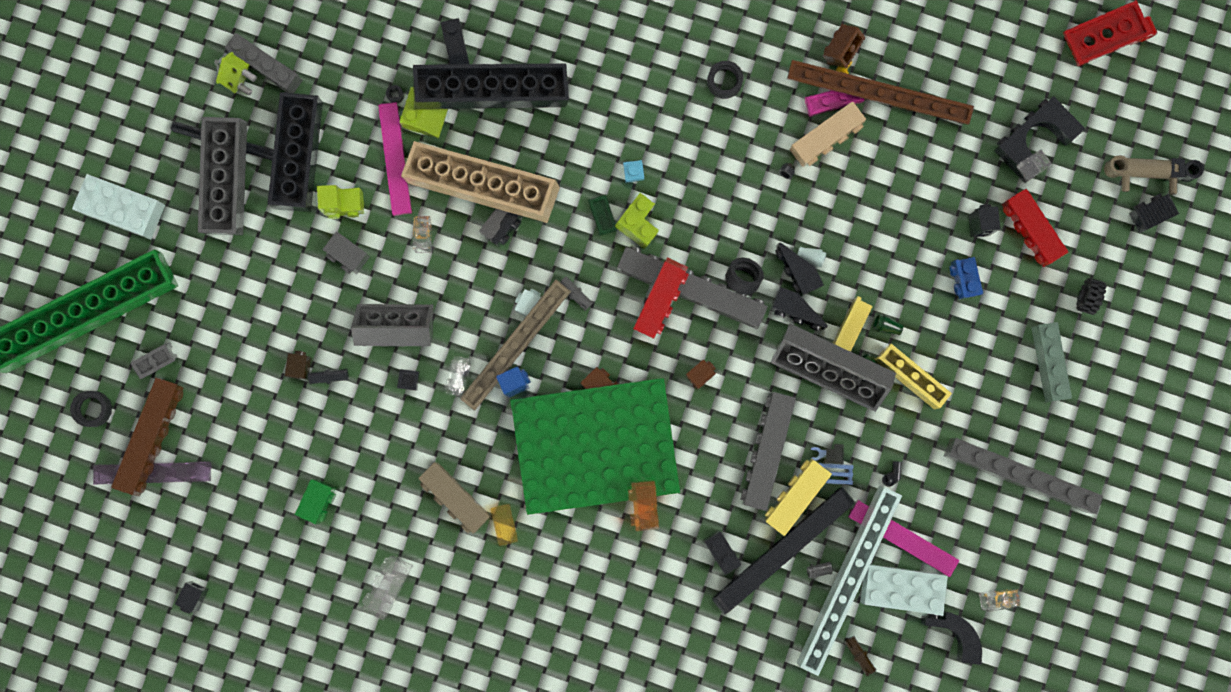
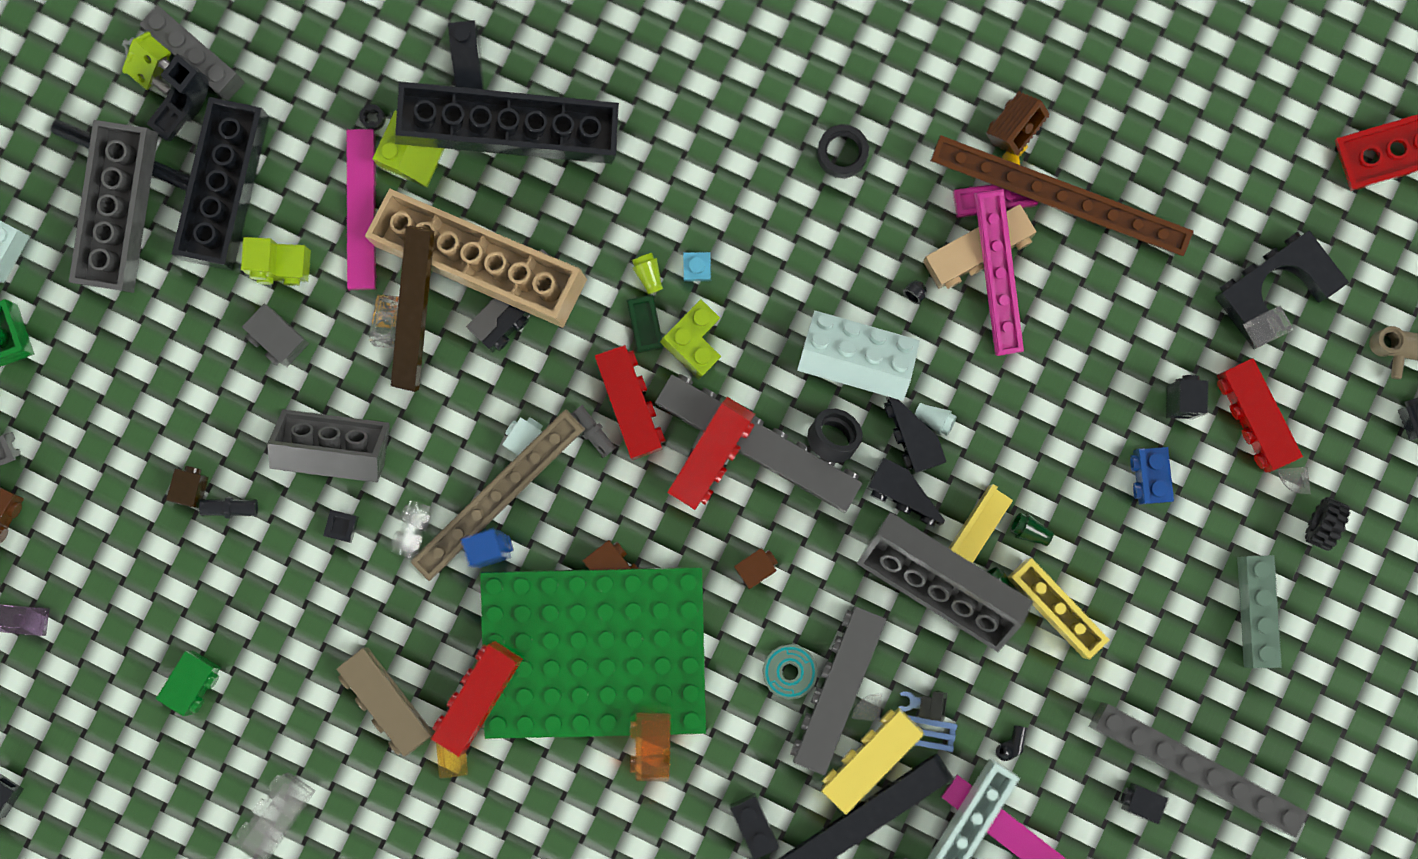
camera: 10 degrees right, 0 degrees up
none -> black arch [146,54,209,142]
none -> dark brown tile [391,225,435,392]
none -> red brick [431,641,523,757]
none -> red brick [595,345,666,461]
none -> lime cone [632,253,663,295]
none -> sand green tile [762,644,818,700]
none -> light aqua brick [797,310,920,401]
none -> clear tile [851,693,882,722]
none -> dark pink tile [974,189,1024,356]
none -> black brick [1121,783,1169,824]
none -> clear tile [1278,467,1311,495]

